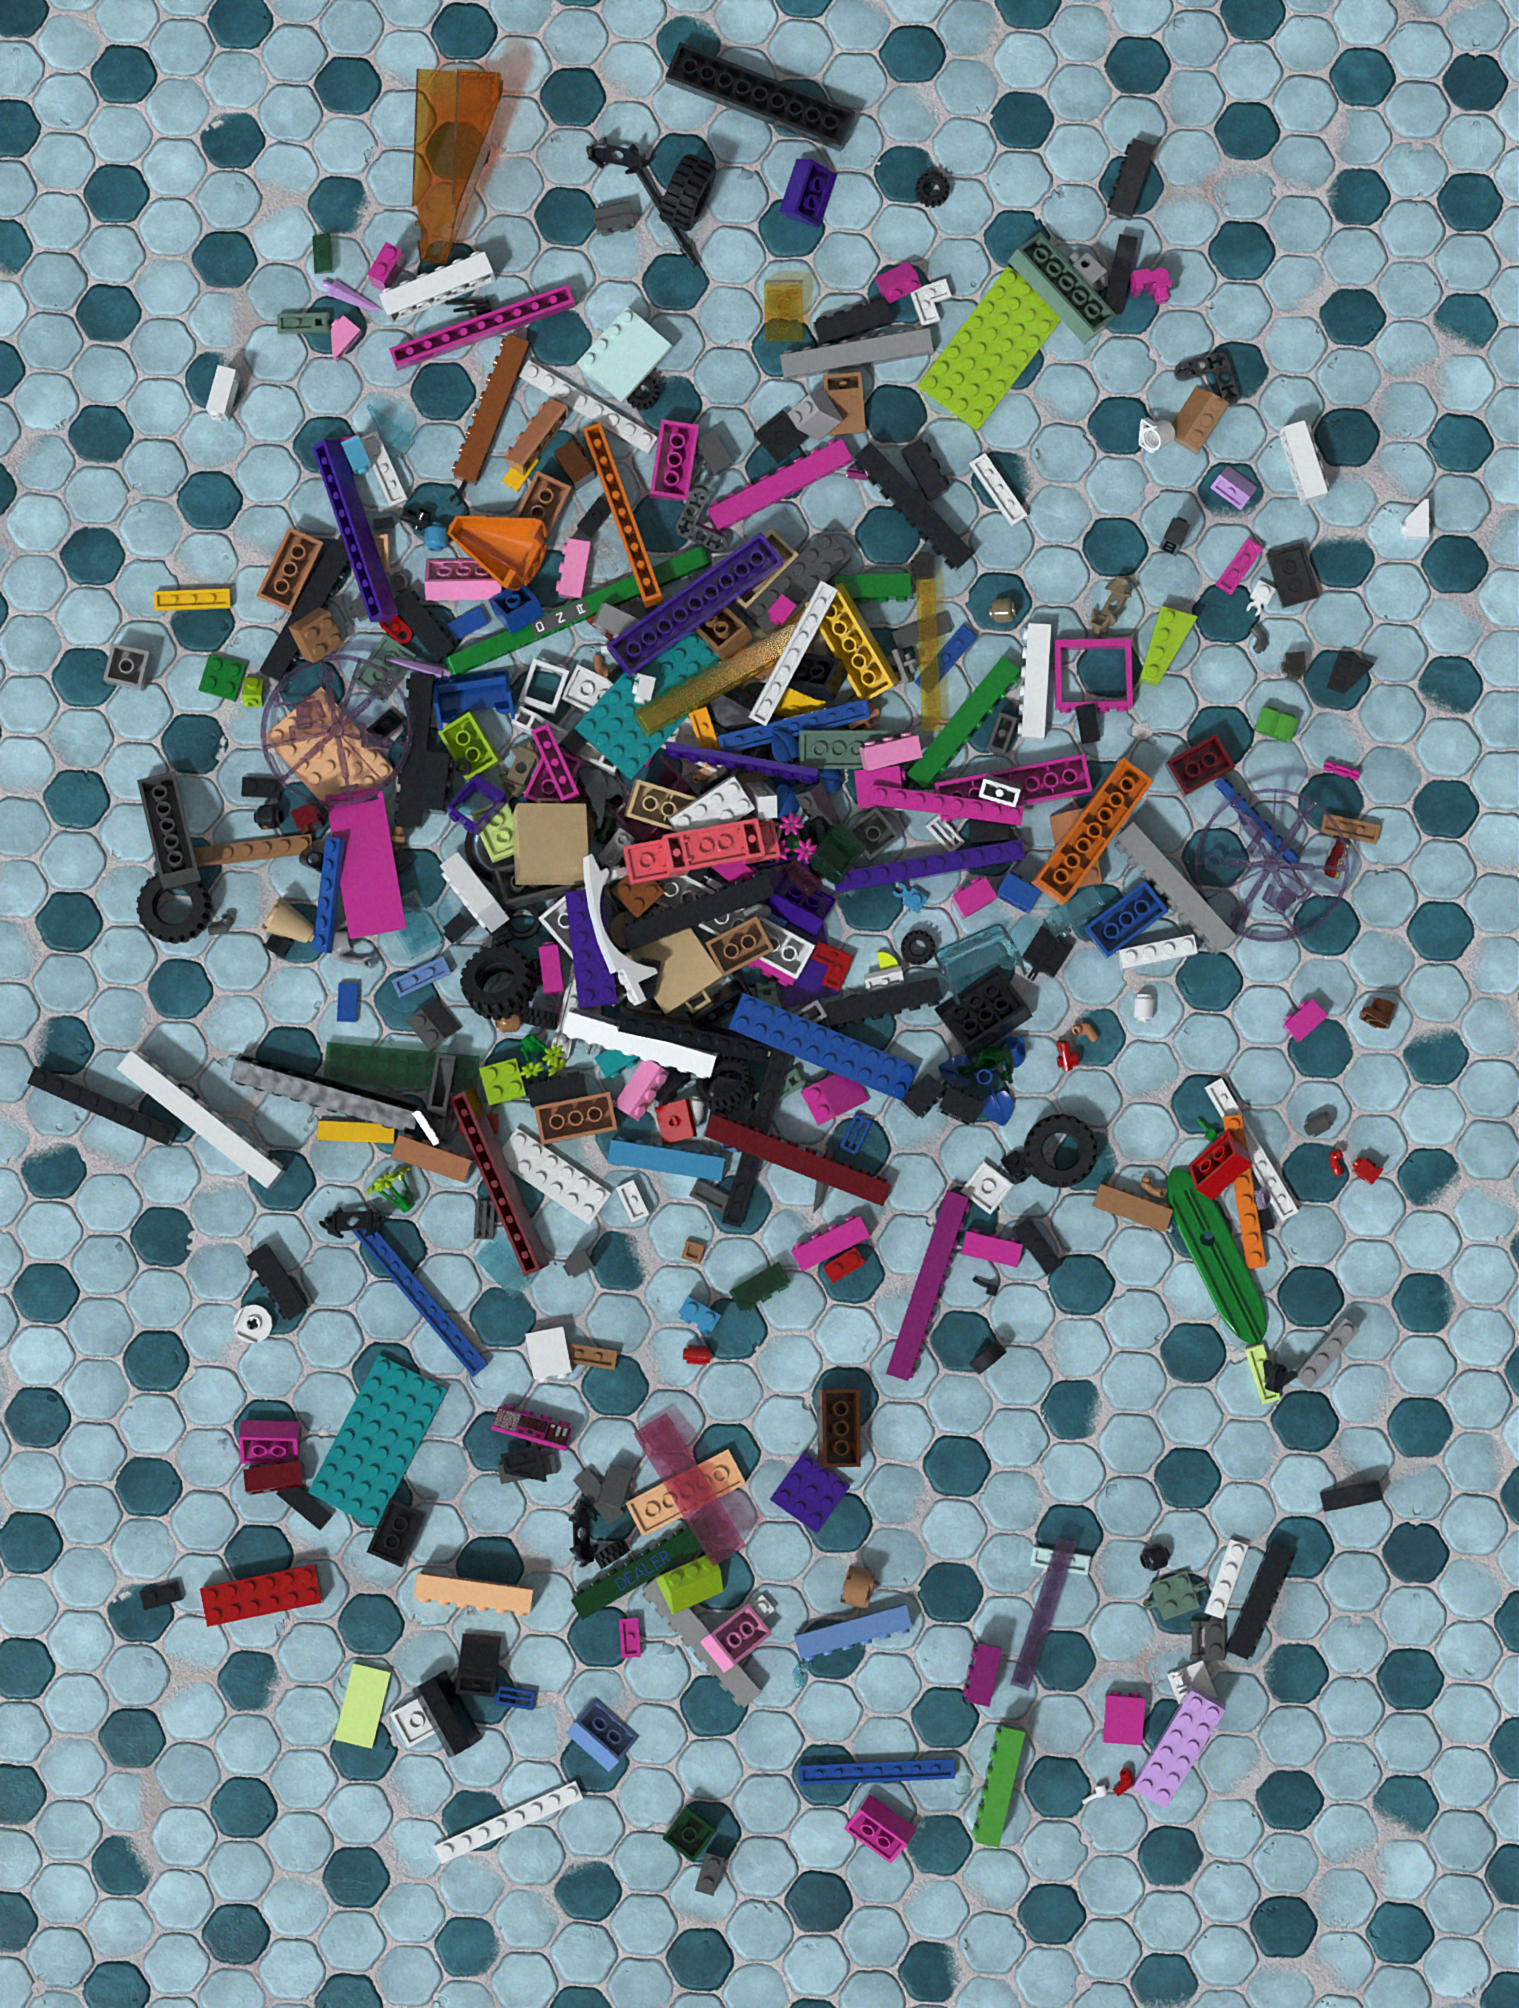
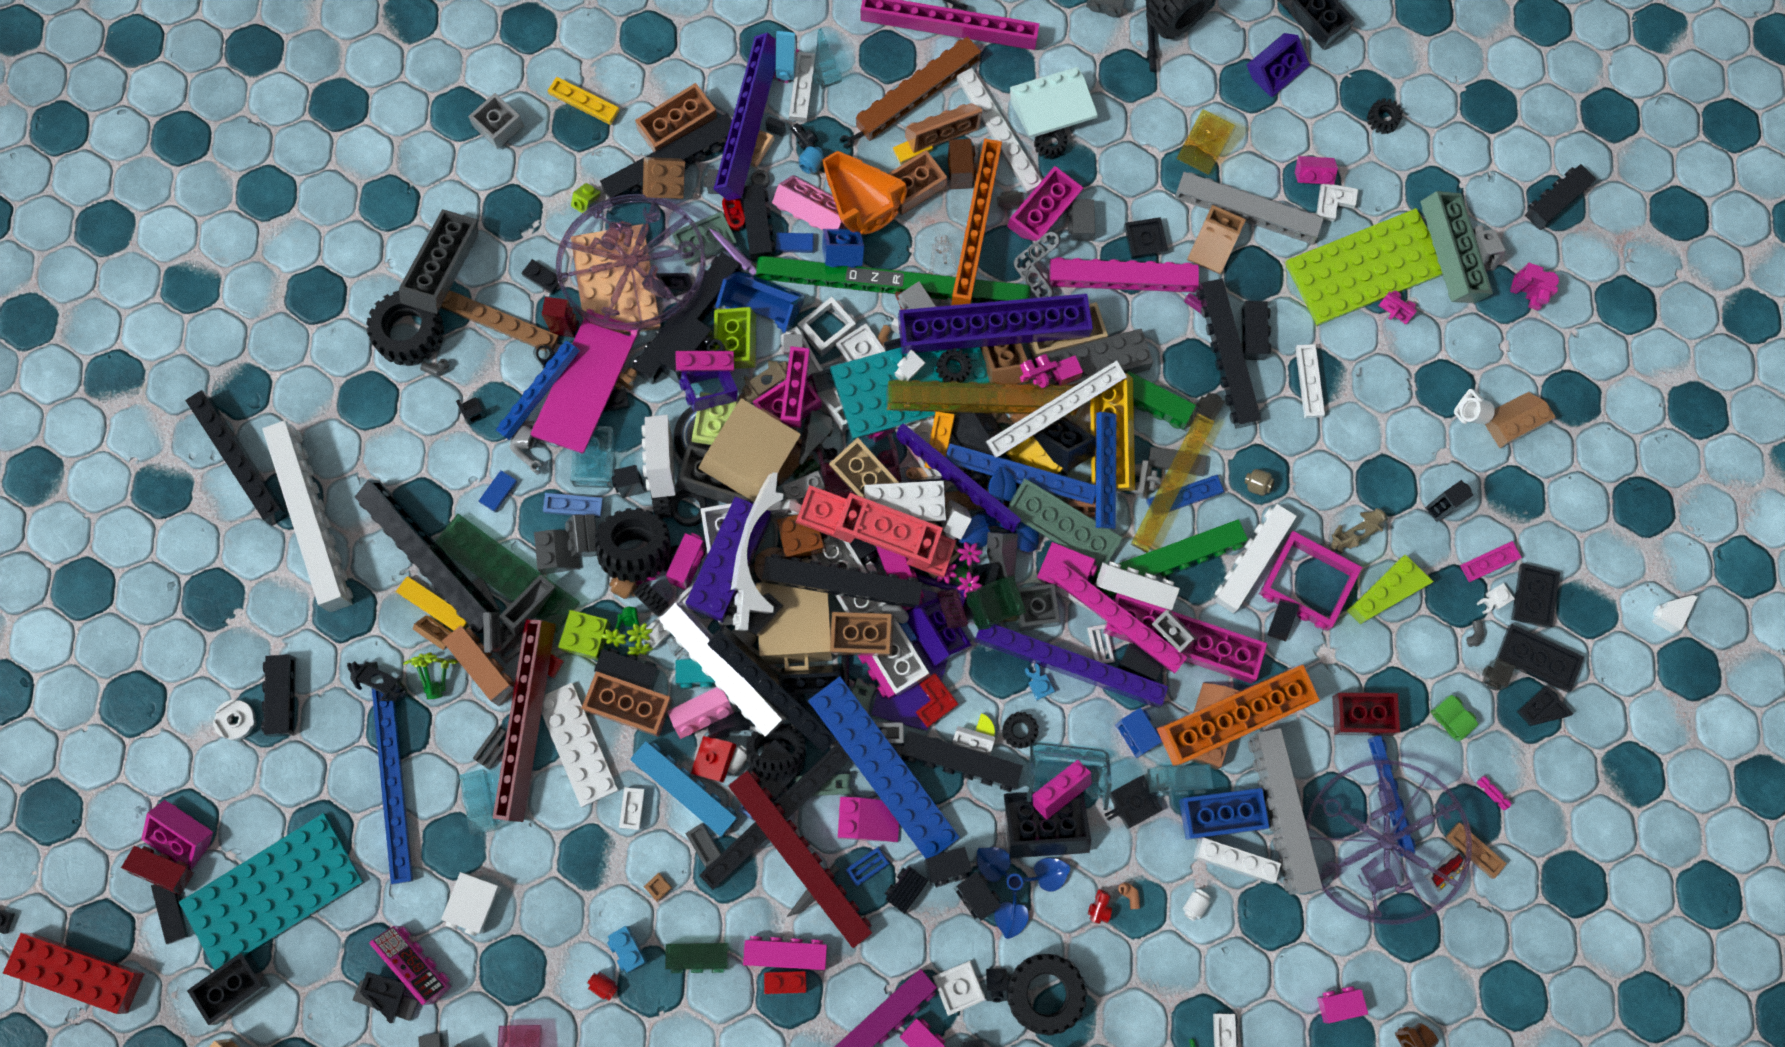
camera: 25 degrees right, 10 degrees down
green plate [198,654,246,702] -> none
black head [254,804,284,830] -> none
tan cone [261,896,315,943] -> none
bright pink brick [556,538,591,600] -> none
dark grey brick [563,1249,595,1278] -> none
medium nougat plate [567,1343,618,1370] -> none
black plate [577,496,612,538] -> none
light grey slope [787,389,843,441] -> none
black brick [813,298,893,348] -> none
bright pink brick [859,731,923,771] -> none
dark pink brick [951,876,998,919] -> none
dark green piece [956,1041,1014,1084] -> none
dark grey brick [986,712,1018,757] -> none
black slope [1105,234,1138,315] -> none
black beam [1174,352,1239,407] -> none
lavender panel [1210,466,1257,510] -> none
white brick [1279,420,1330,506] -> none
none -> medium nougat plate [413,615,452,651]
none -> dark grey brick [565,515,597,557]
none -> dark pink plate [675,351,734,371]
none -> light grey tile [783,334,803,355]
none -> black brick [884,866,929,915]
none -> black tyre [936,348,972,385]
none -> clear smoke brick [997,190,1024,211]
none -> dark pink hips [1020,354,1058,388]
none -> dark pink brick [1032,759,1092,820]
none -> white brick [1095,561,1180,610]
none -> blue plate [1096,412,1116,529]
none -> dark pink hips [1378,290,1417,324]
none -> black plate [1495,624,1584,693]

